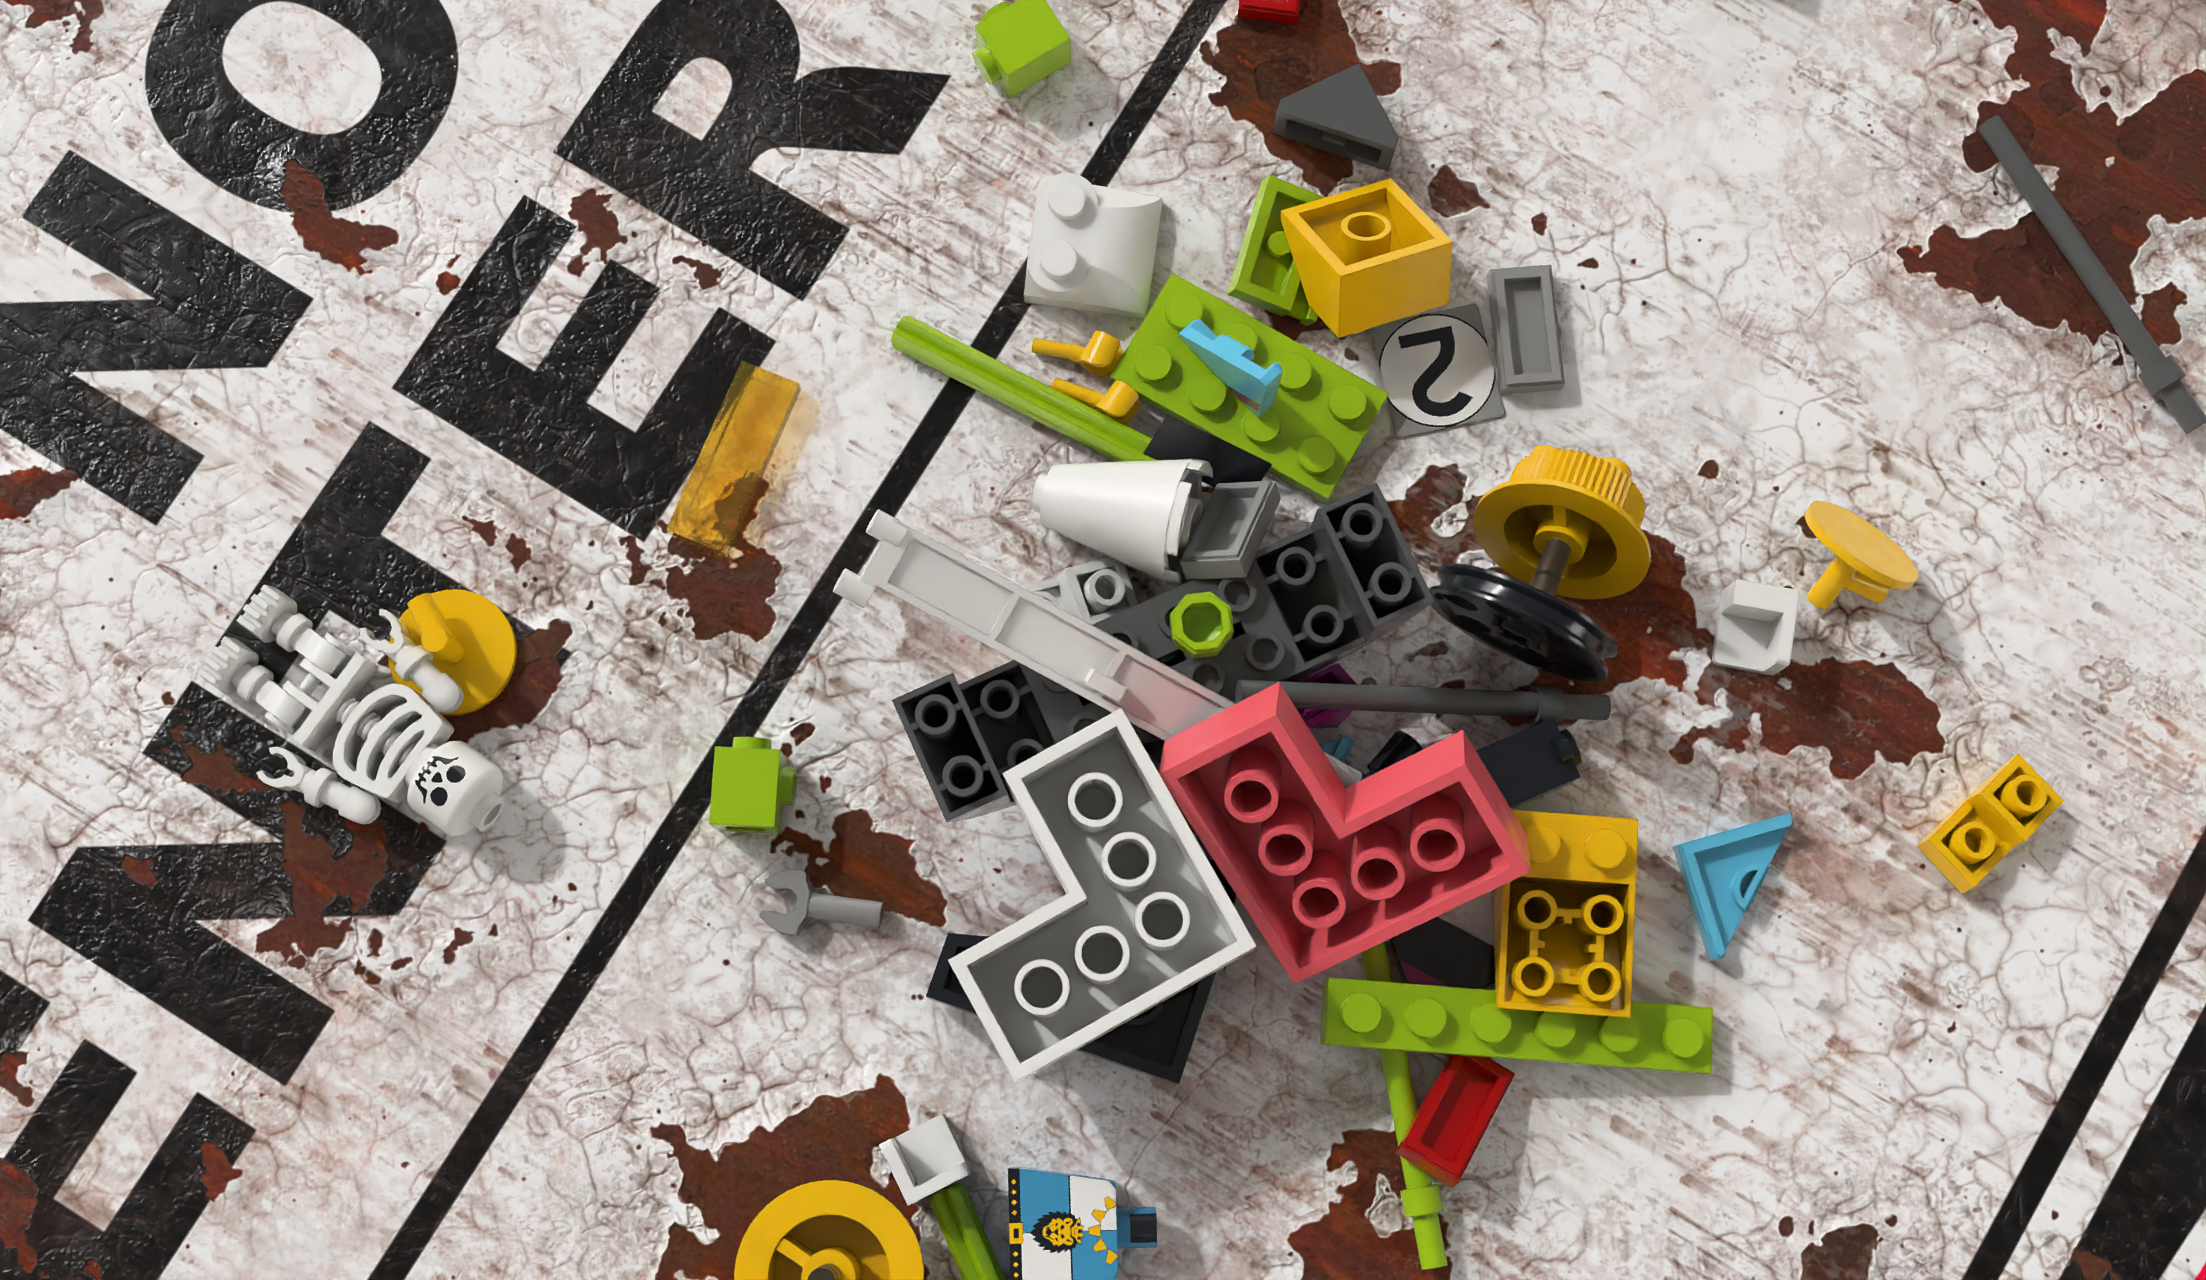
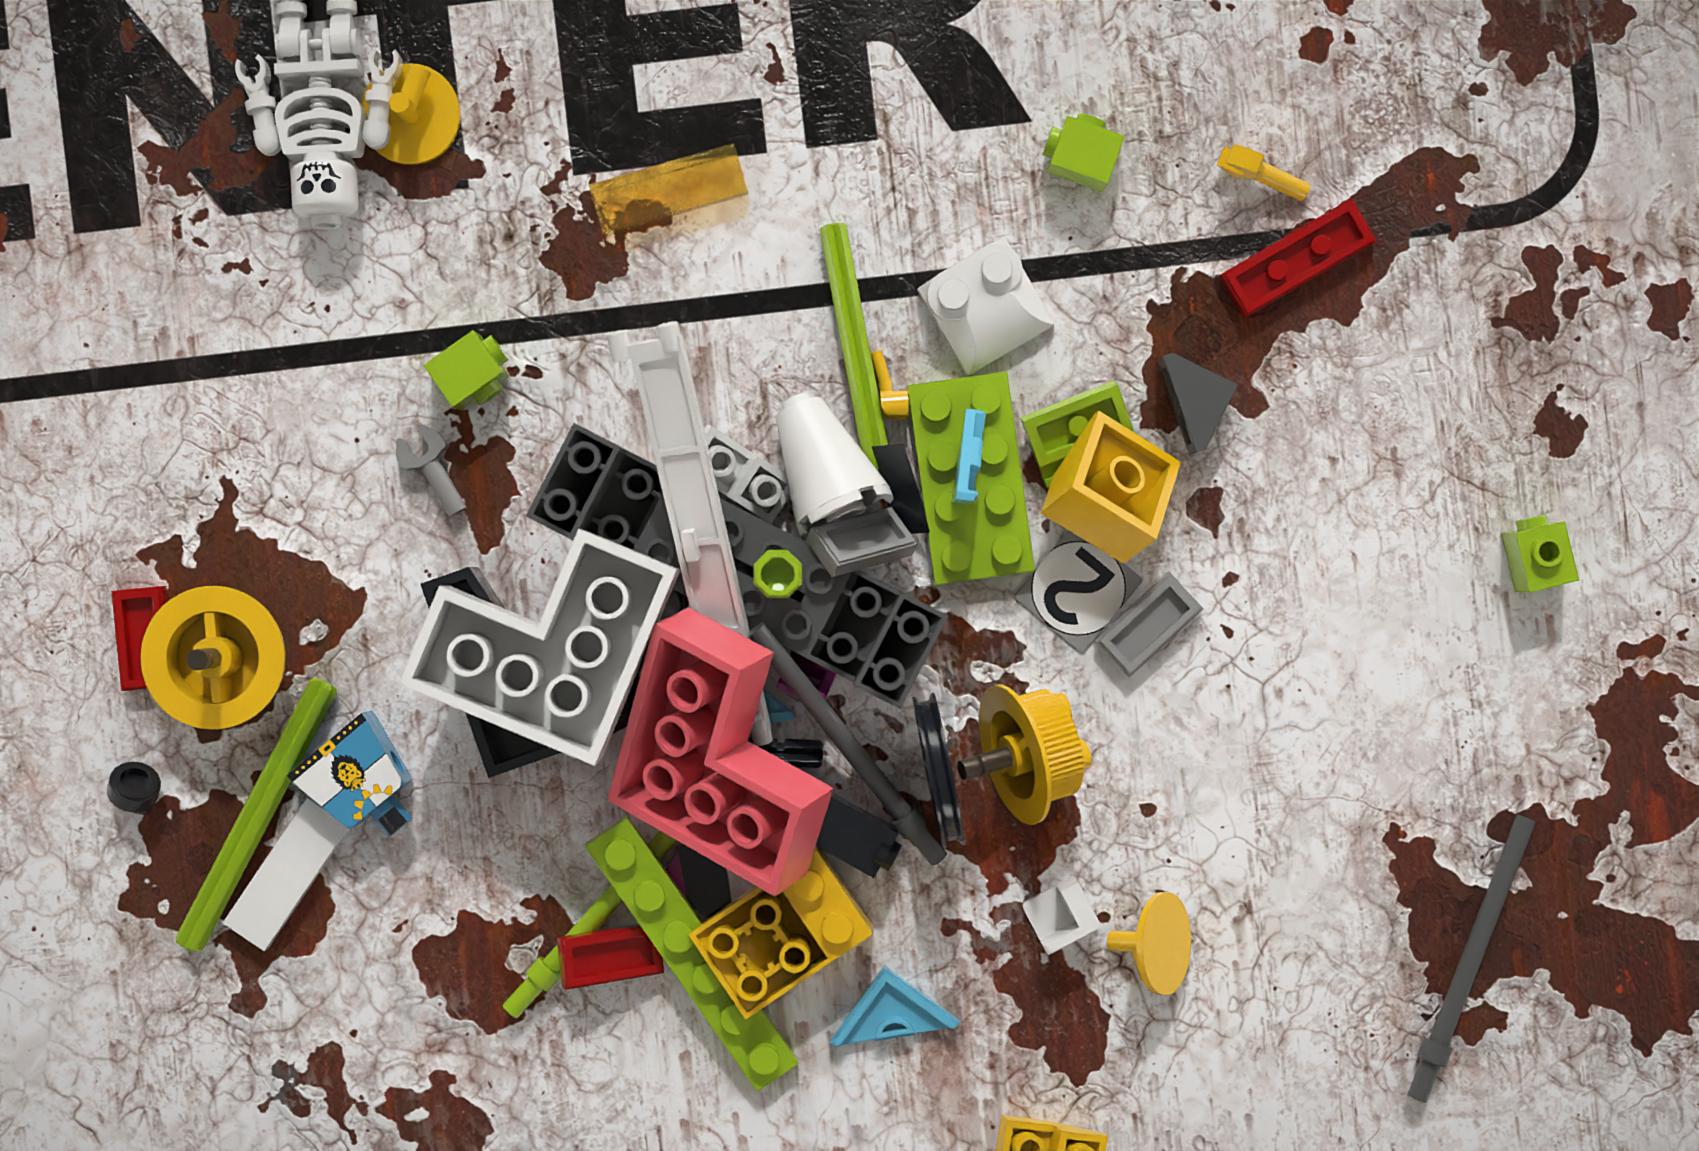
camera: 60 degrees right, 10 degrees up
white panel [879,1114,972,1206] -> none
yellow hand [1032,331,1123,377] -> none

